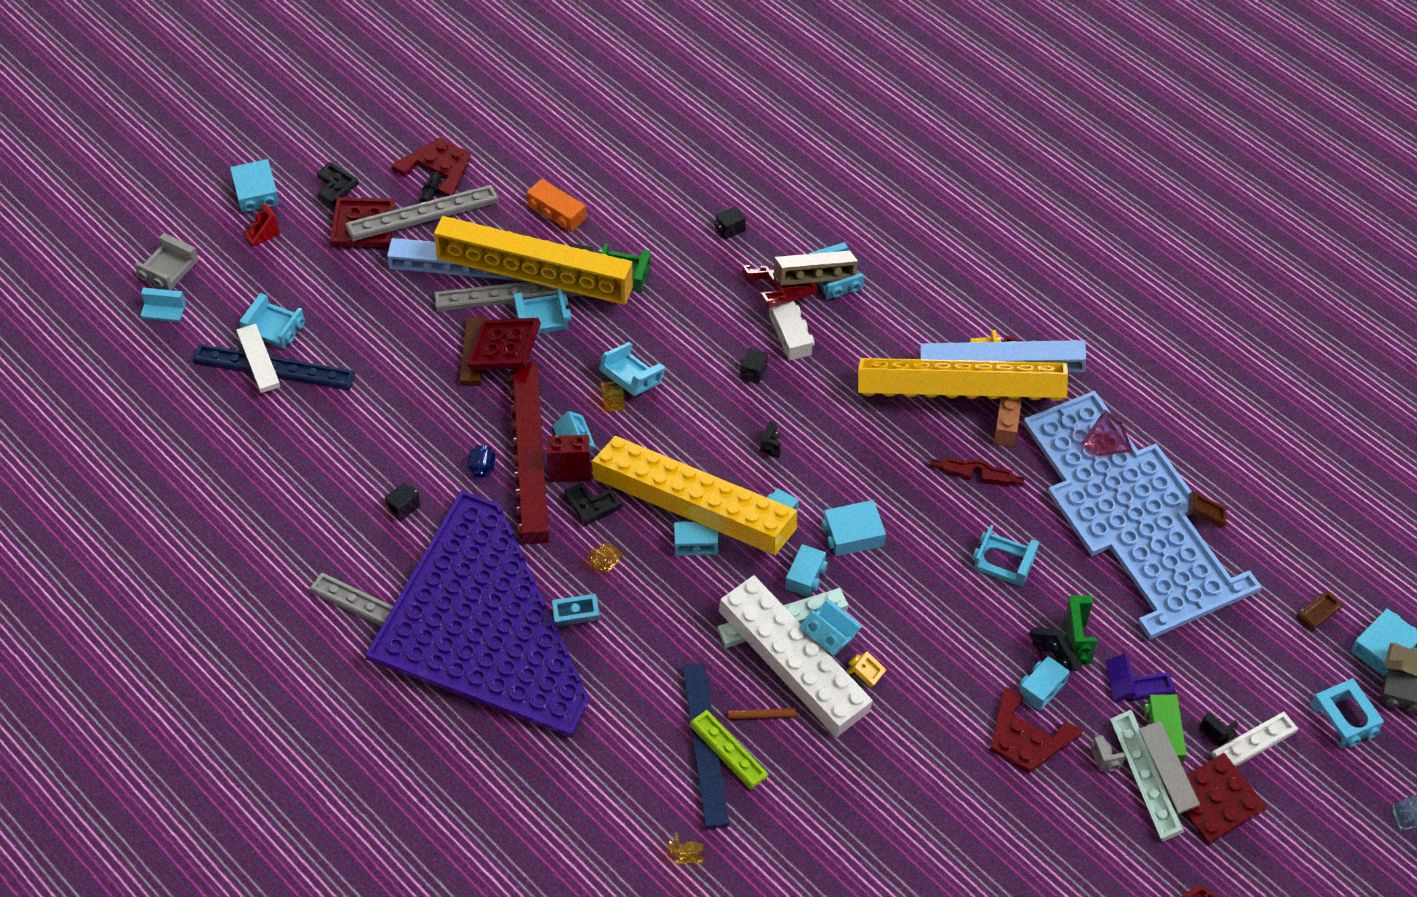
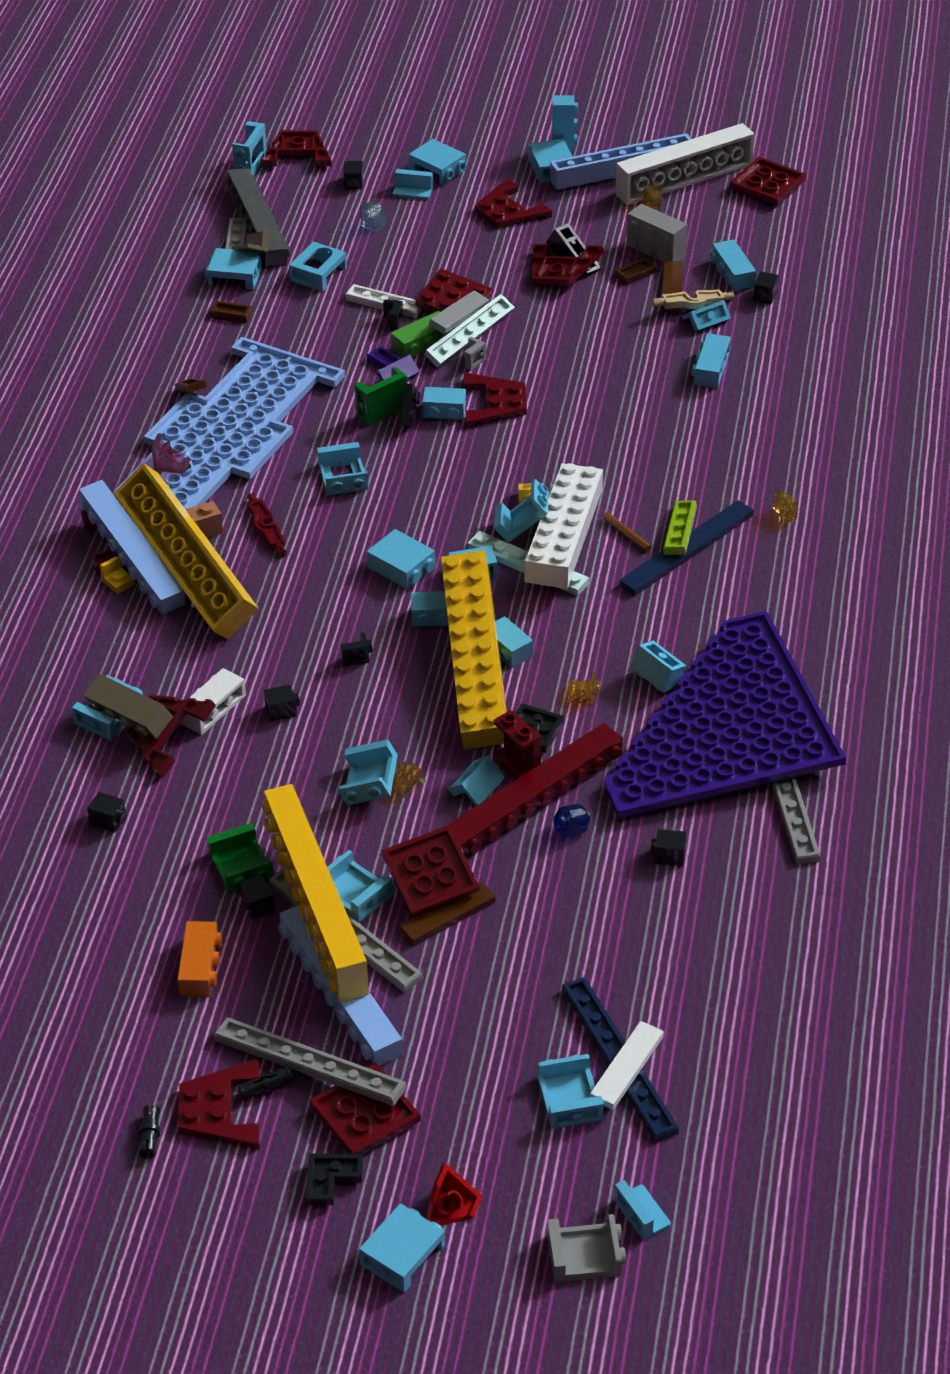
camera: 125 degrees left, 10 degrees down
none -> black pin [139,1105,160,1159]

